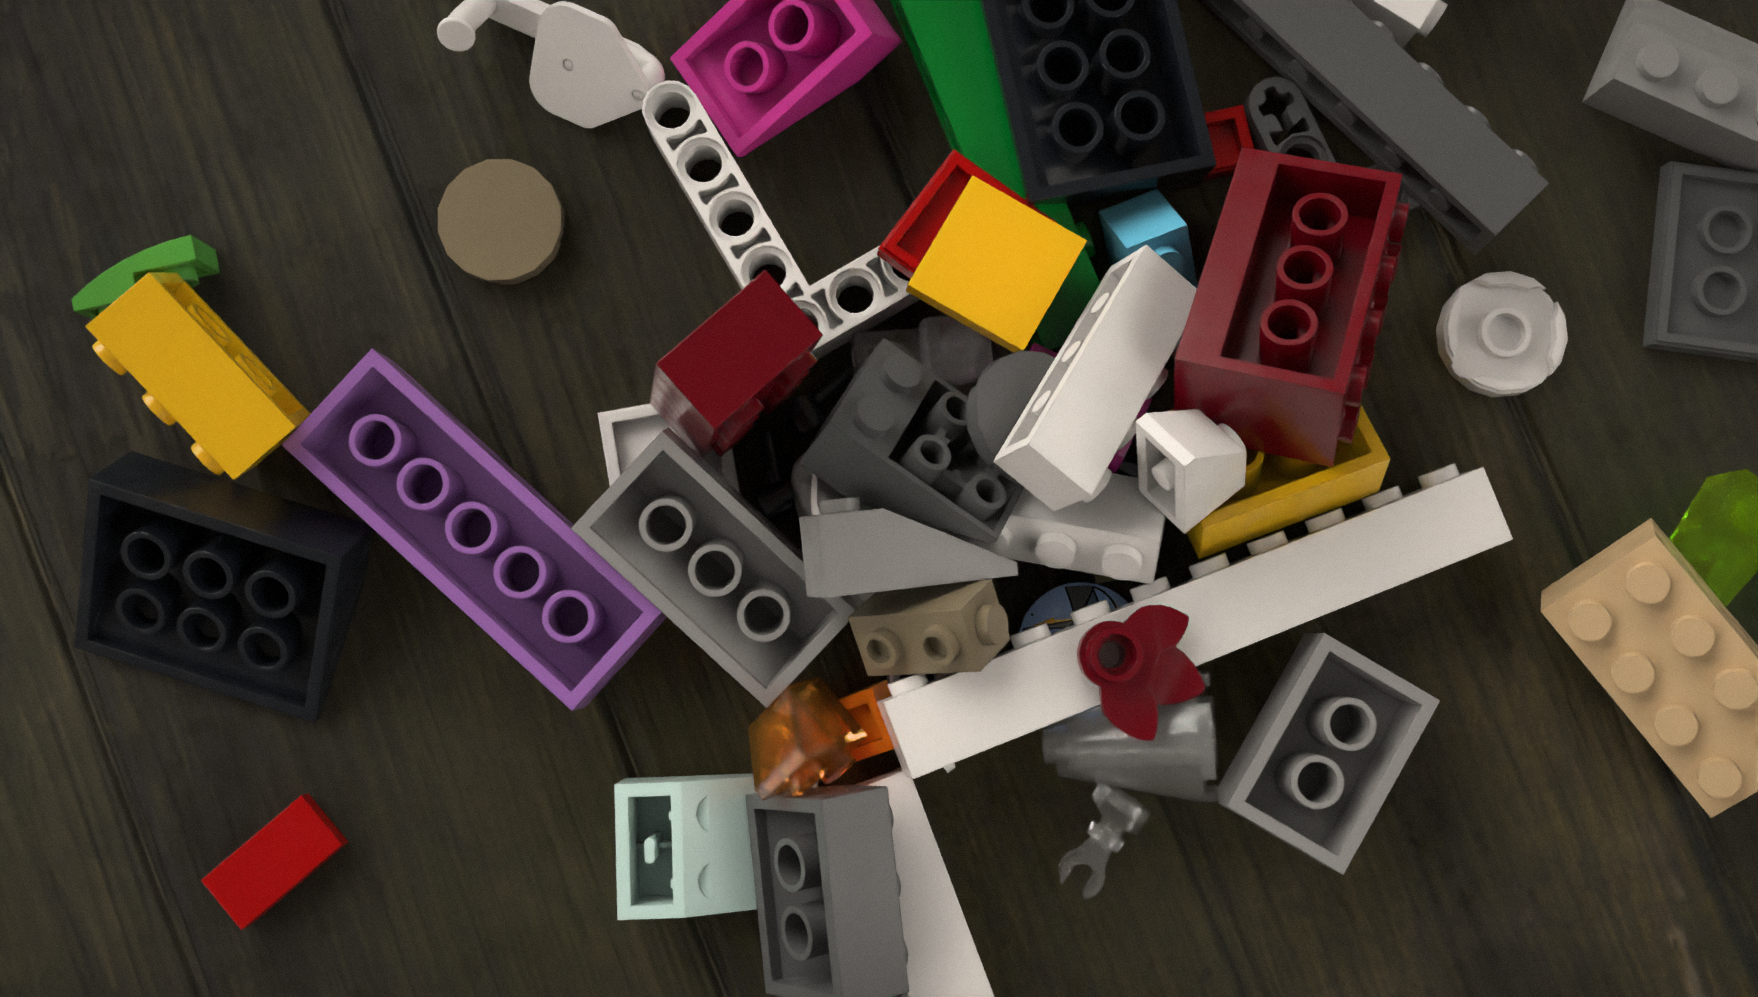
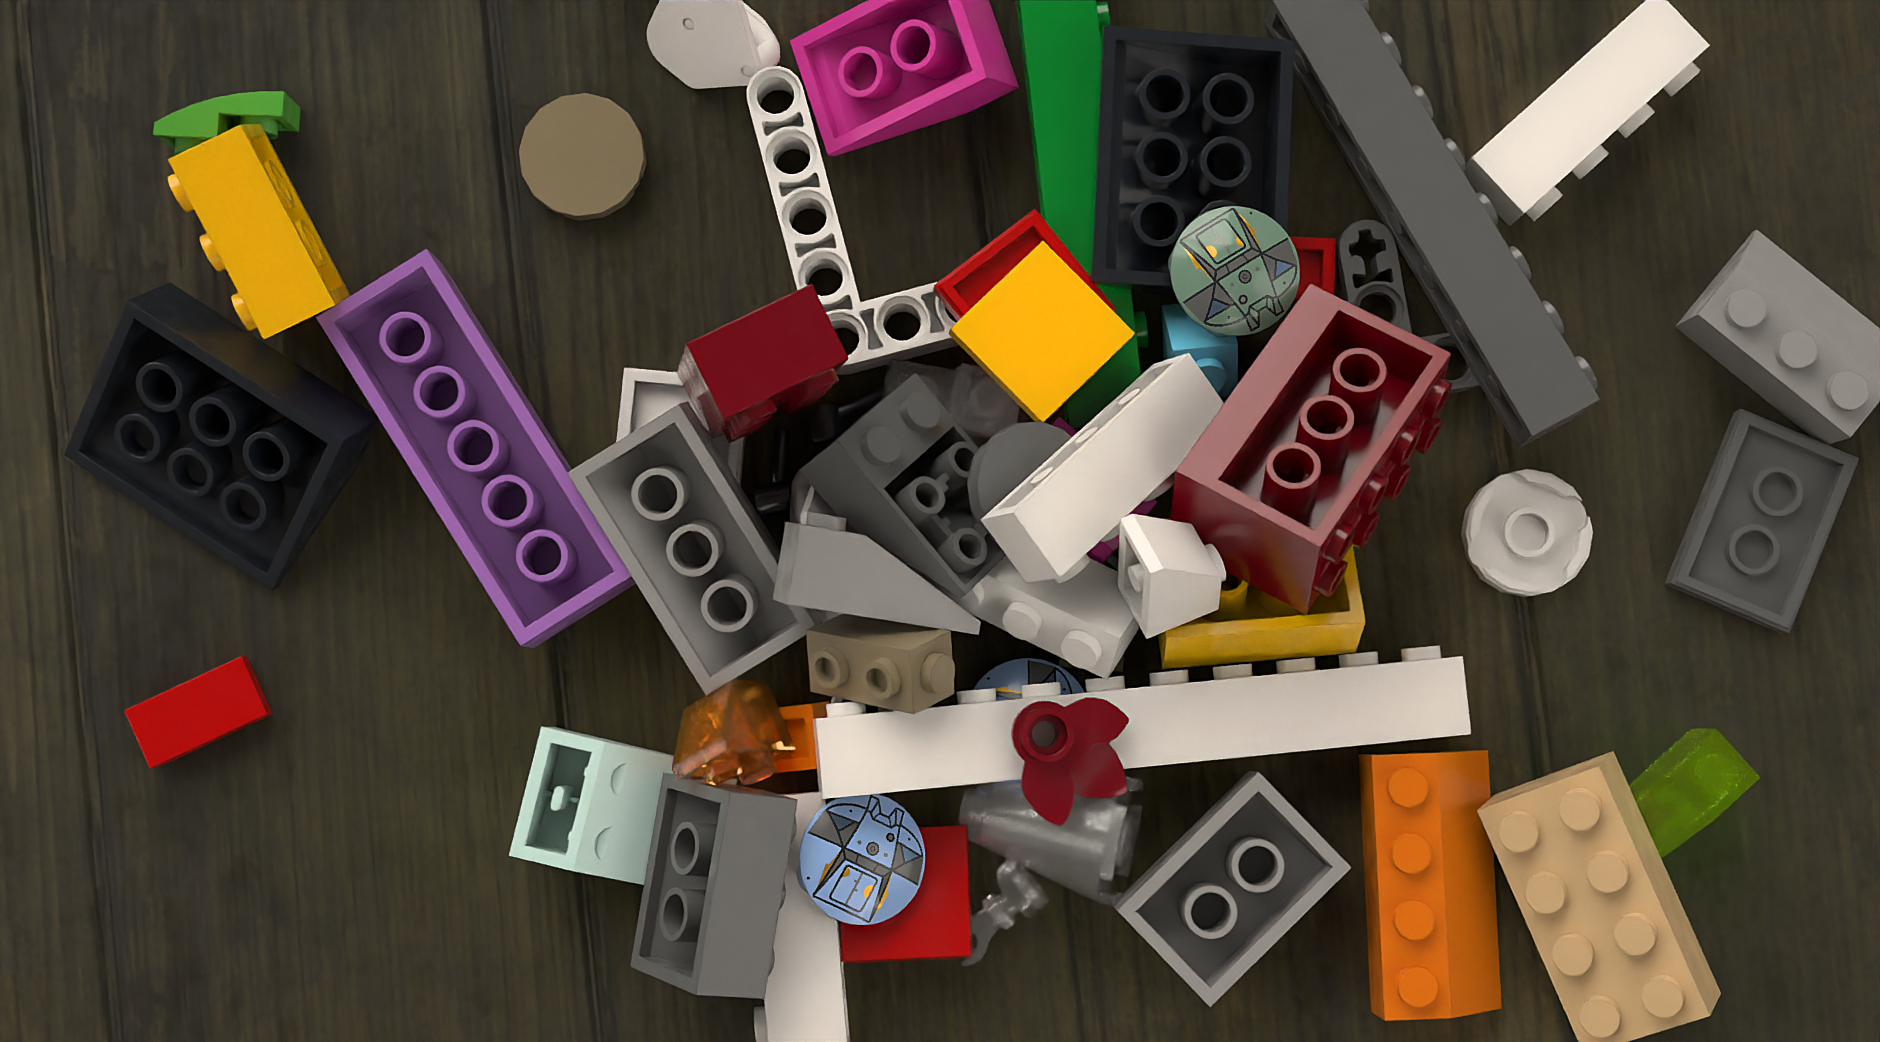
camera: 20 degrees right, 0 degrees up
none -> light blue dish [797,794,925,925]
none -> red tile [840,825,973,964]
none -> sand green dish [1169,206,1300,337]
none -> orange slope [1358,750,1502,1021]

